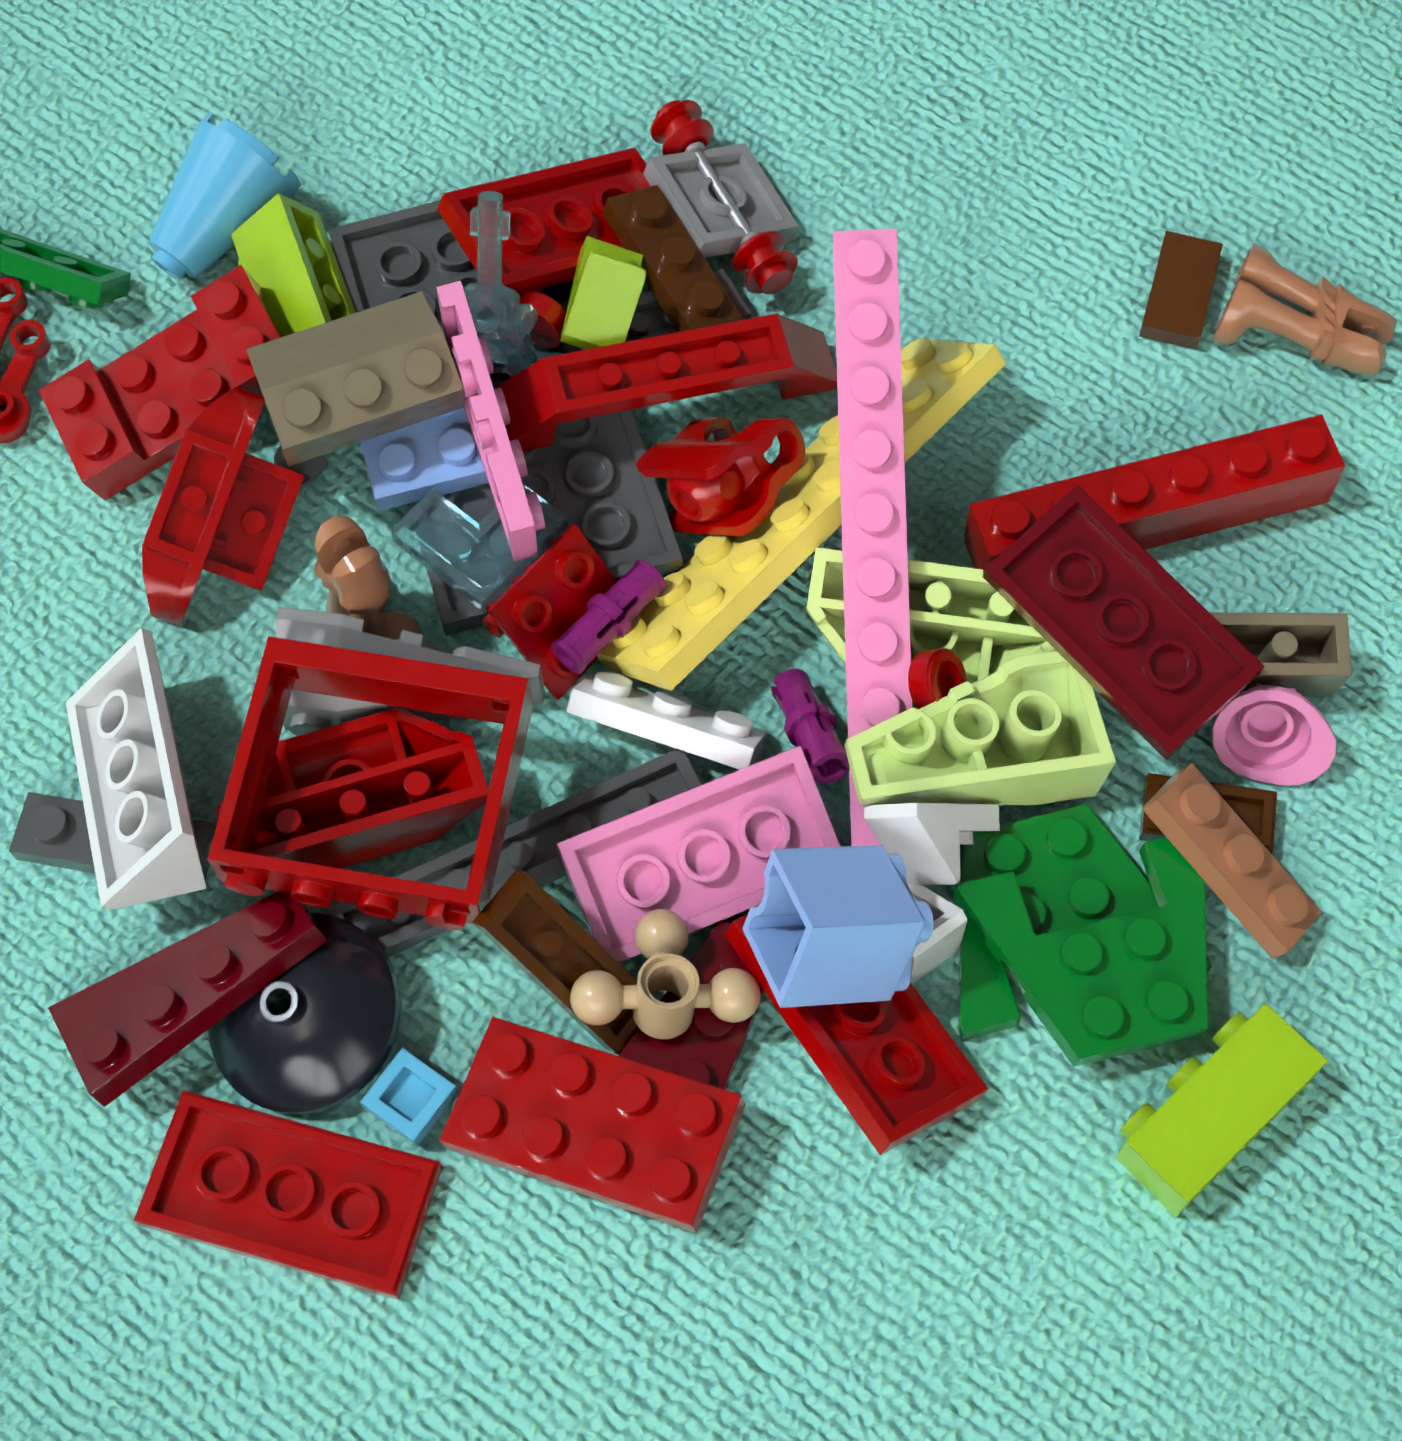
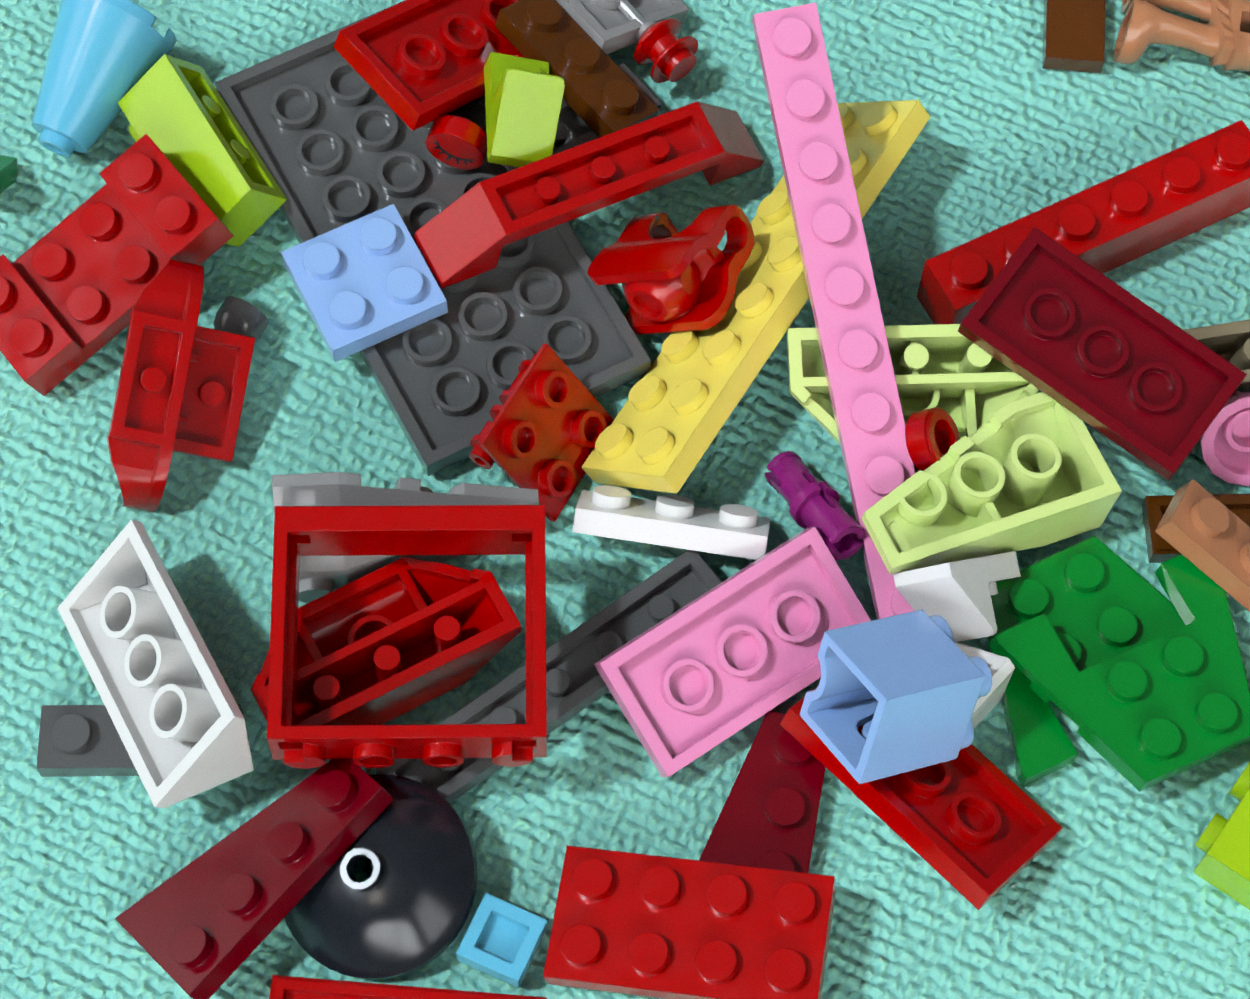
camera: 15 degrees left, 0 degrees up
dark tan slope [246,291,464,467] -> none
nougat piece [314,516,422,640] -> none
clear light blue plate [390,483,569,614] -> none
bright pink wing [436,281,545,562] -> none
clear light blue piece [440,191,538,376] -> none
reddish brown plate [472,870,639,1054] -> none
magenta pin [551,560,667,674] -> none
tan piece [570,909,761,1039] -> none

